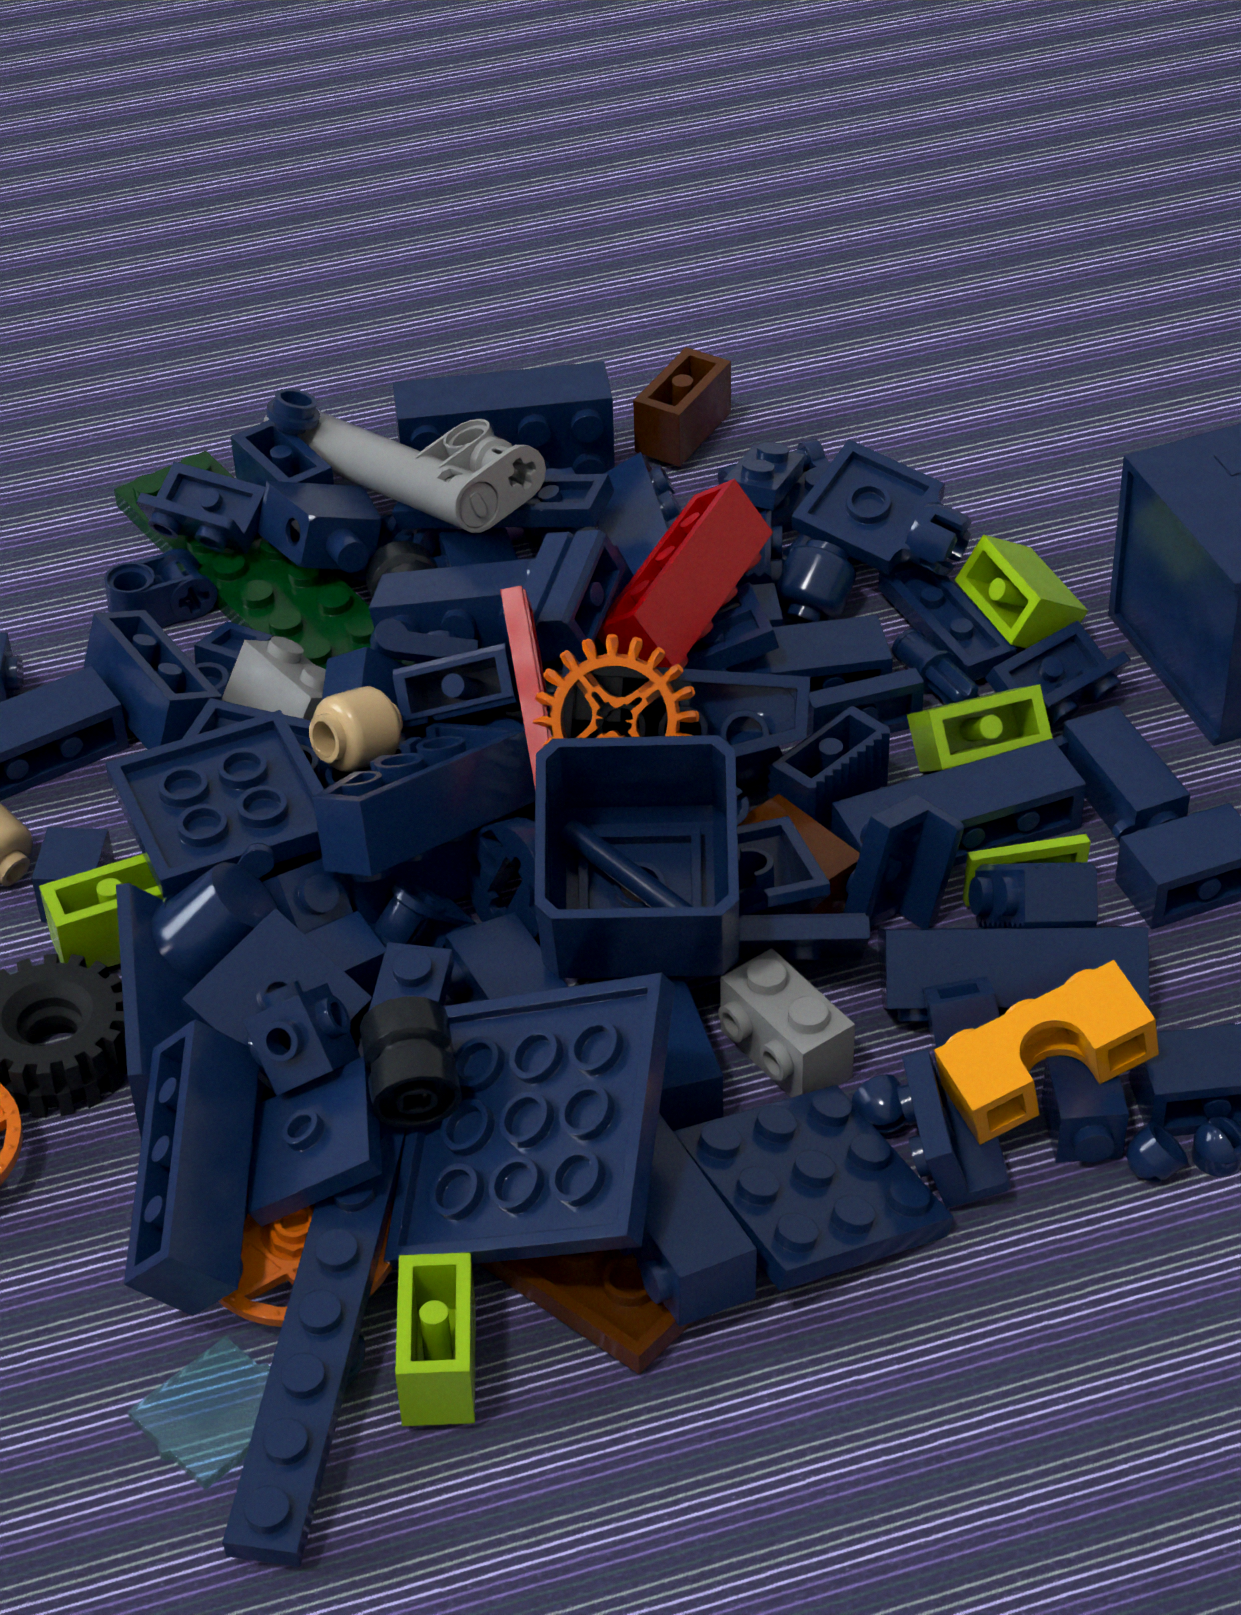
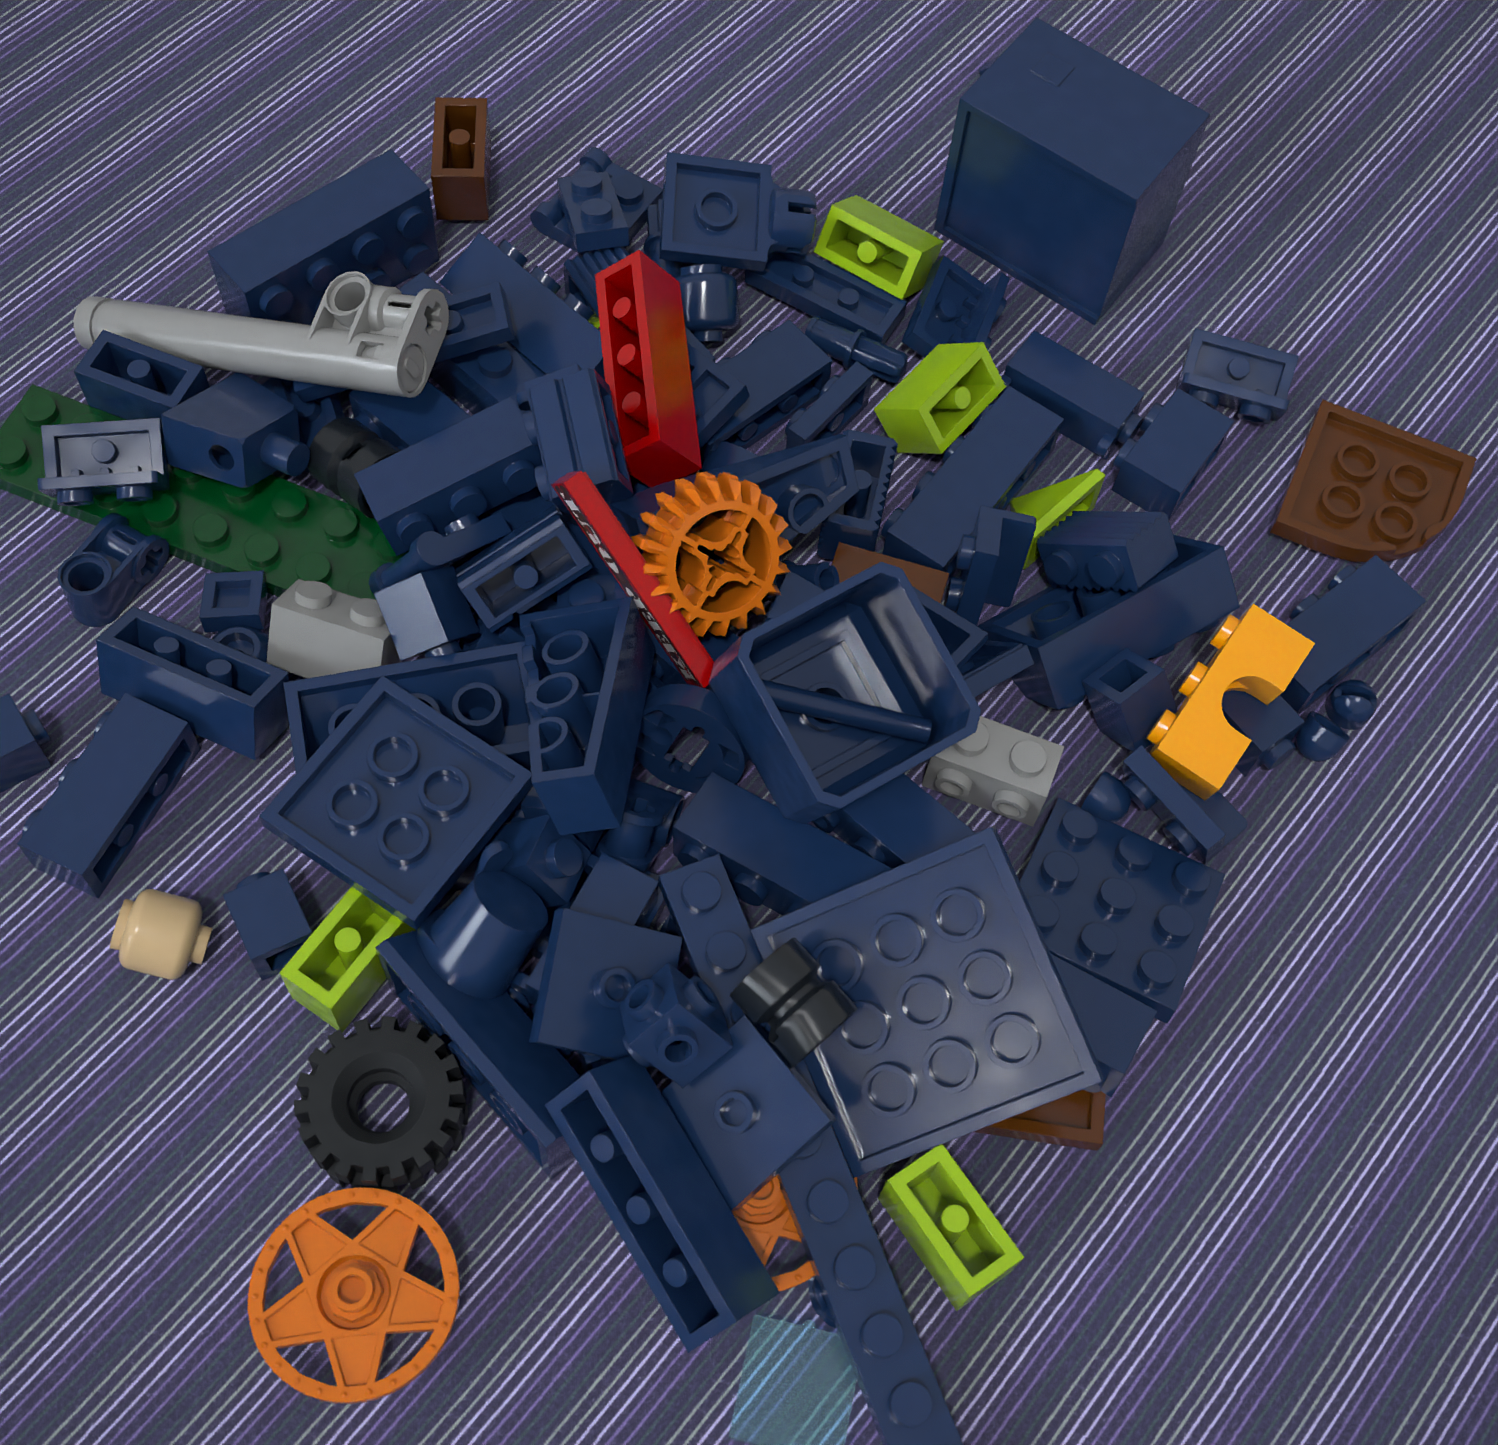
camera: 40 degrees left, 20 degrees up
dark blue plate [266,389,320,435] -> none
tan head [309,686,403,772] -> none

